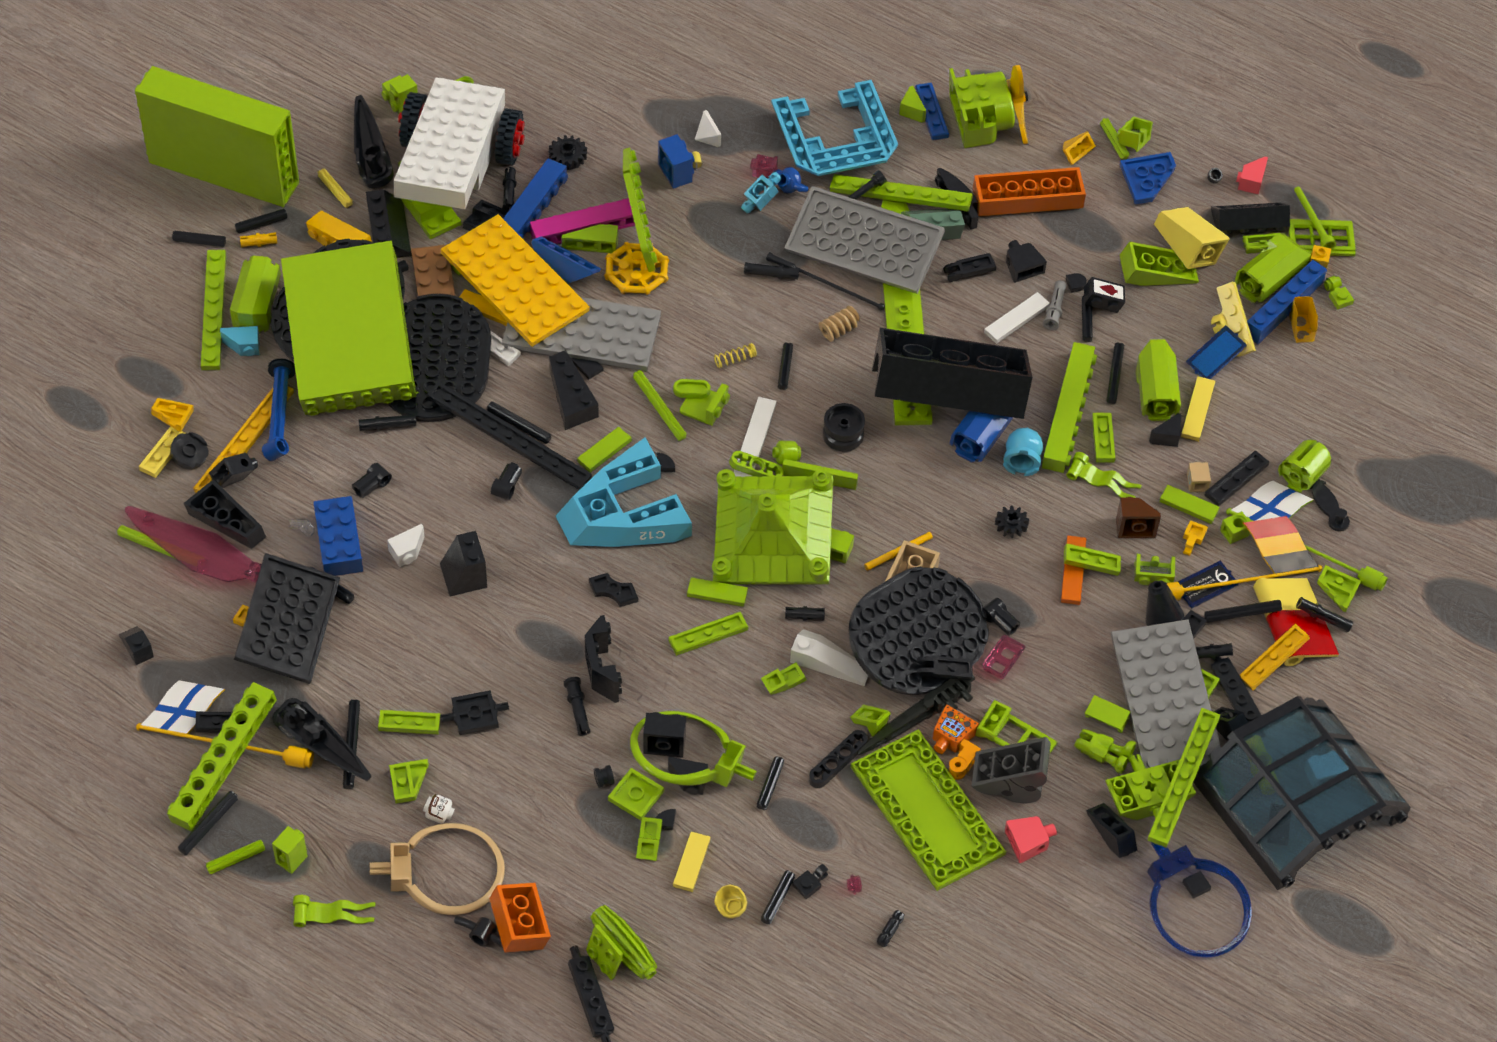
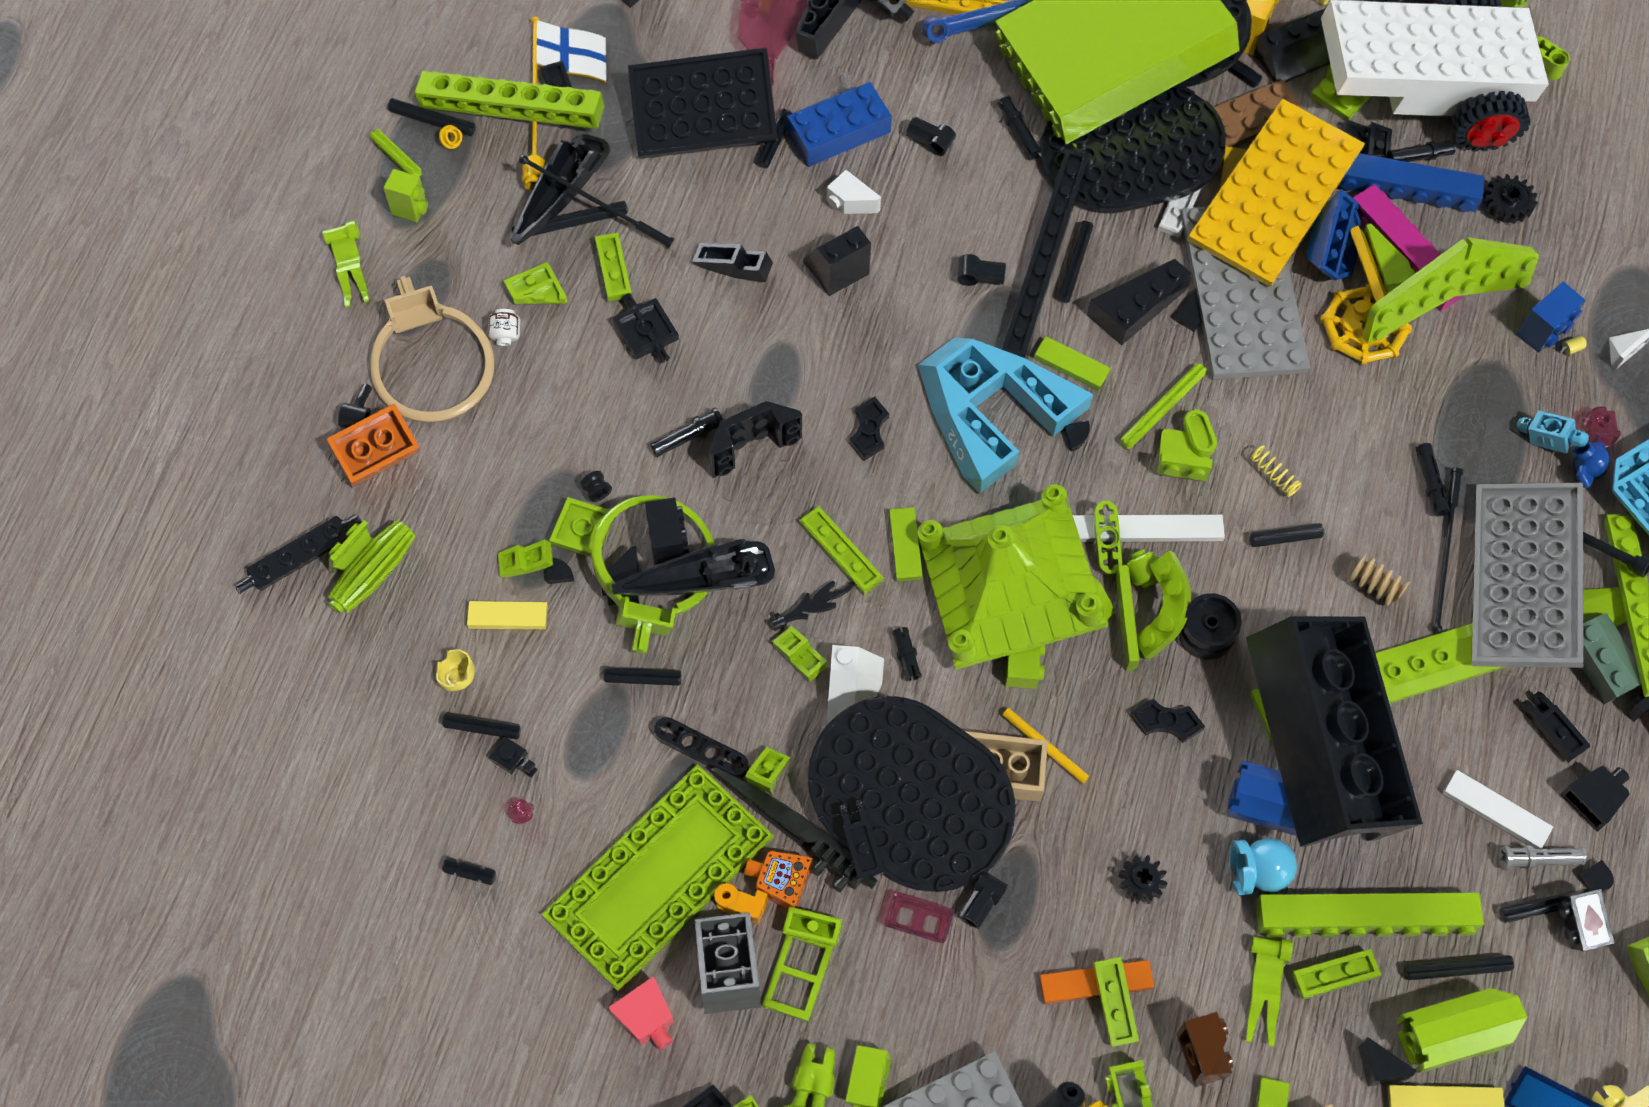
camera: 75 degrees right, 10 degrees up
none -> yellow plate [439,125,462,149]
none -> black piece [519,155,674,249]
none -> black piece [612,539,775,596]
none -> black slope [692,243,773,282]
none -> black piece [770,581,854,631]
none -> black tile [1130,698,1205,743]
none -> lime plate [1137,550,1191,660]
none -> yellow tile [1350,226,1387,302]

